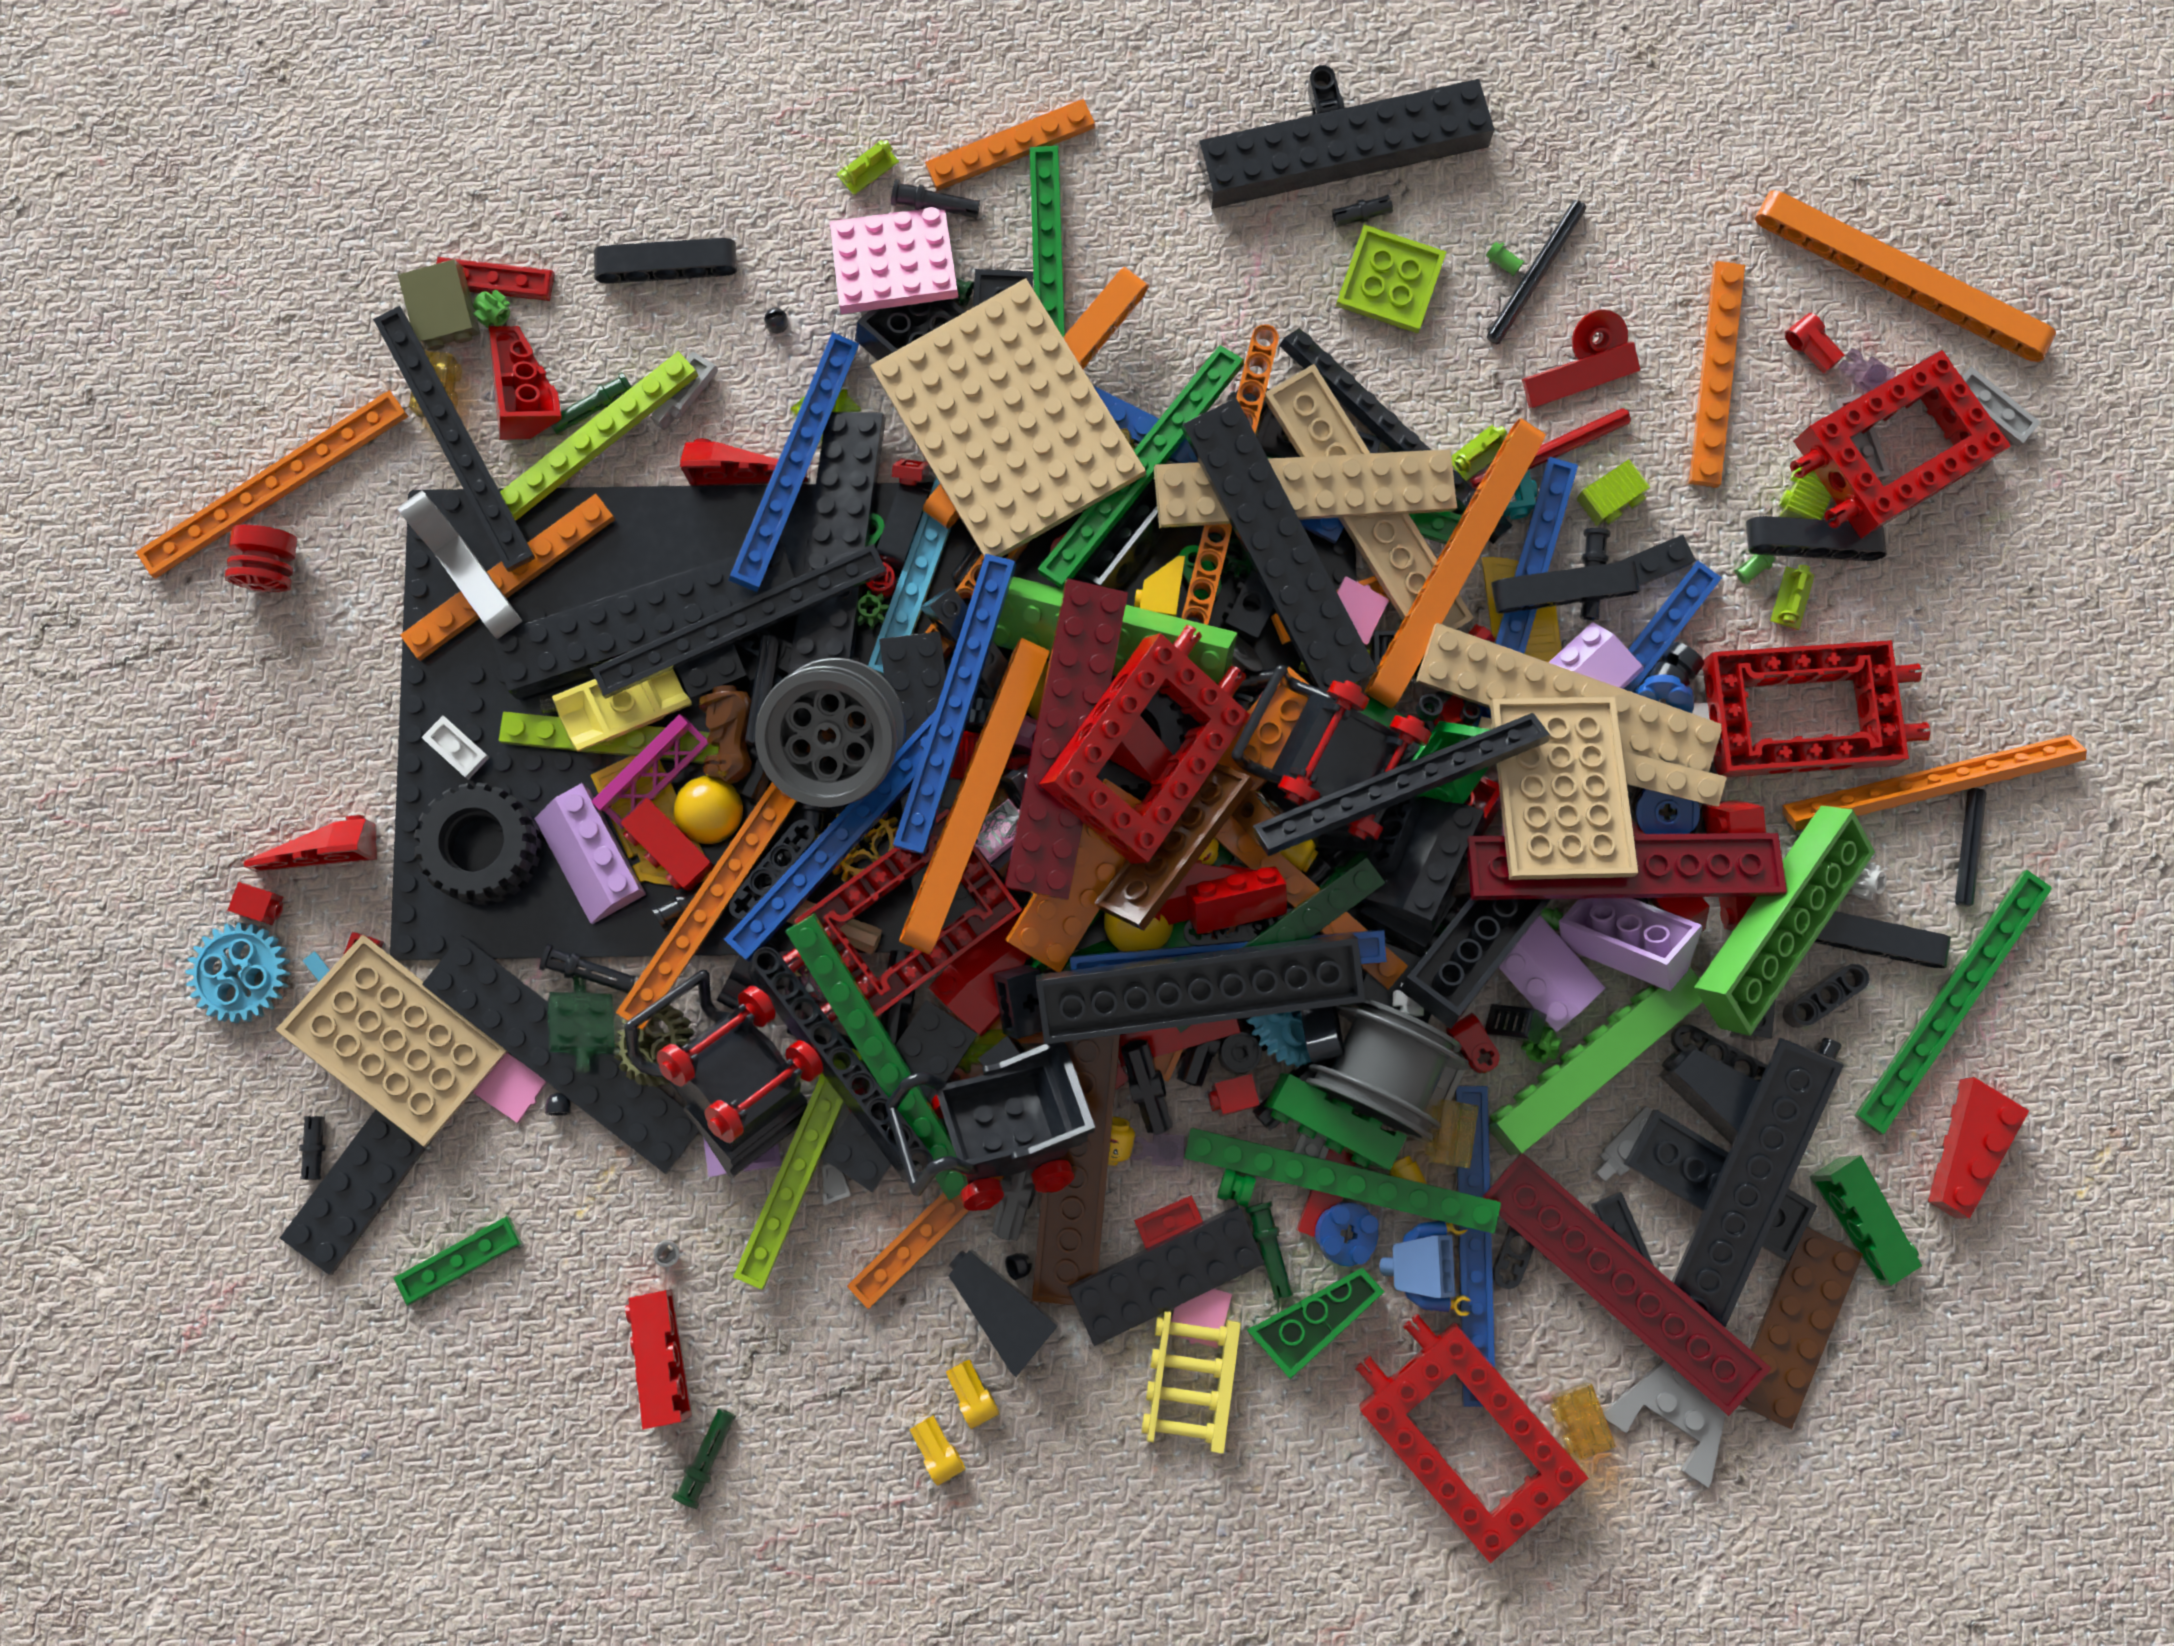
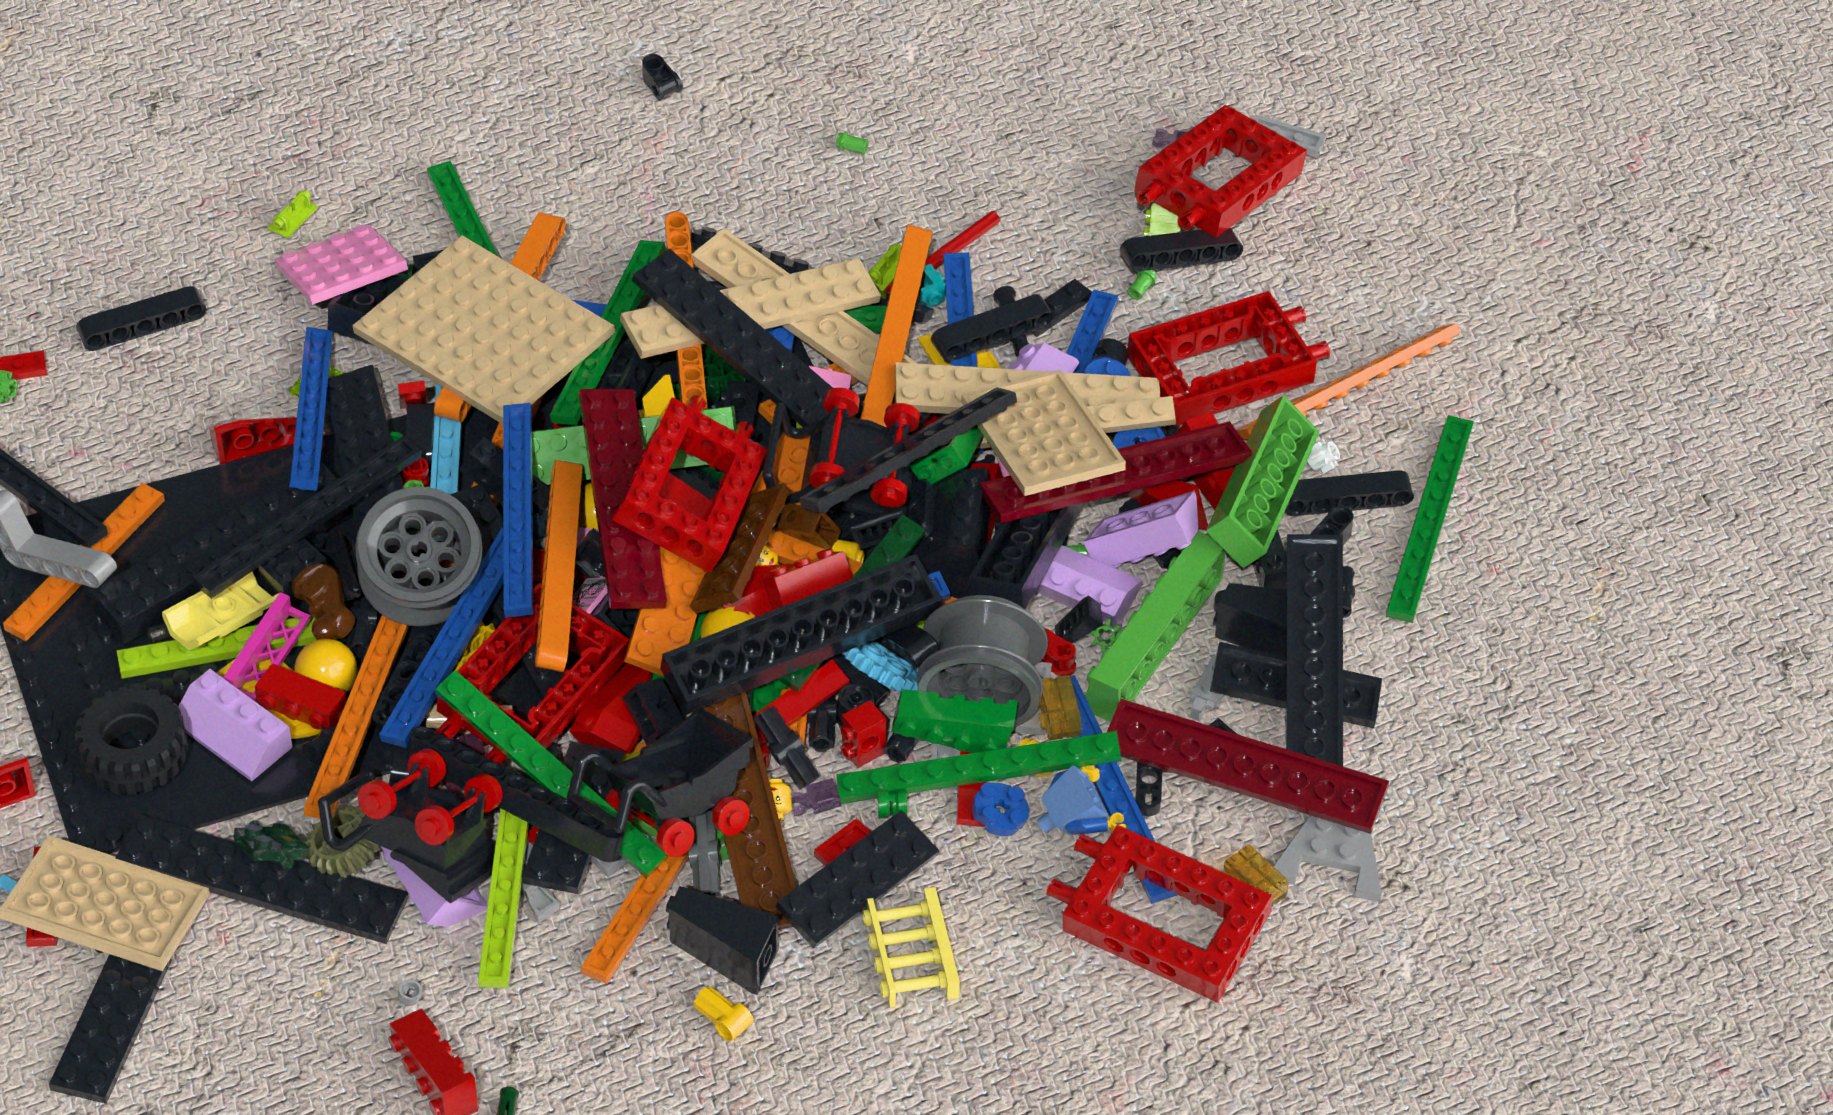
camera: 20 degrees left, 30 degrees down
black pin [299,1116,326,1180] -> none
green tile [393,1216,523,1306] -> none
white plate [421,716,490,780] -> none
bright pink piece [473,1053,547,1123] -> none
red wedge [489,326,561,440] -> none
lime plate [500,351,699,520] -> none
black pin [539,943,636,994] -> none
black hinge [545,1092,571,1116] -> none
dark green pin [551,372,632,435] -> none
light grey hinge [650,352,719,430] -> none
black hinge [764,307,789,334] -> none
black pin [891,179,980,219] -> none
yellow piece [909,1415,966,1486] -> none
orange plate [925,98,1095,191] -> none
bright pink piece [1171,1289,1232,1348] -> none
black brick [1198,79,1495,209] -> none
dark green pin [1244,1201,1294,1300] -> none
green wedge [1247,1267,1385,1380] -> none
black pin [1332,194,1393,228] -> none
lime plate [1335,224,1447,334] -> none
black axle [1487,200,1587,345] -> none
red tile [1522,342,1641,408] -> none
red dish [1572,309,1628,360] -> none
lime brick [1576,459,1650,526] -> none
orange plate [1688,261,1745,488] -> none
reddish brown plate [1740,1227,1863,1429] -> none
orange beam [1755,190,2056,362] -> none
lime hinge [1770,564,1815,630] -> none
red piece [1784,313,1845,374] -> none
green wedge [1809,1155,1922,1286] -> none
red wedge [1928,1077,2029,1219] -> none
black axle [1955,788,1987,907] -> none

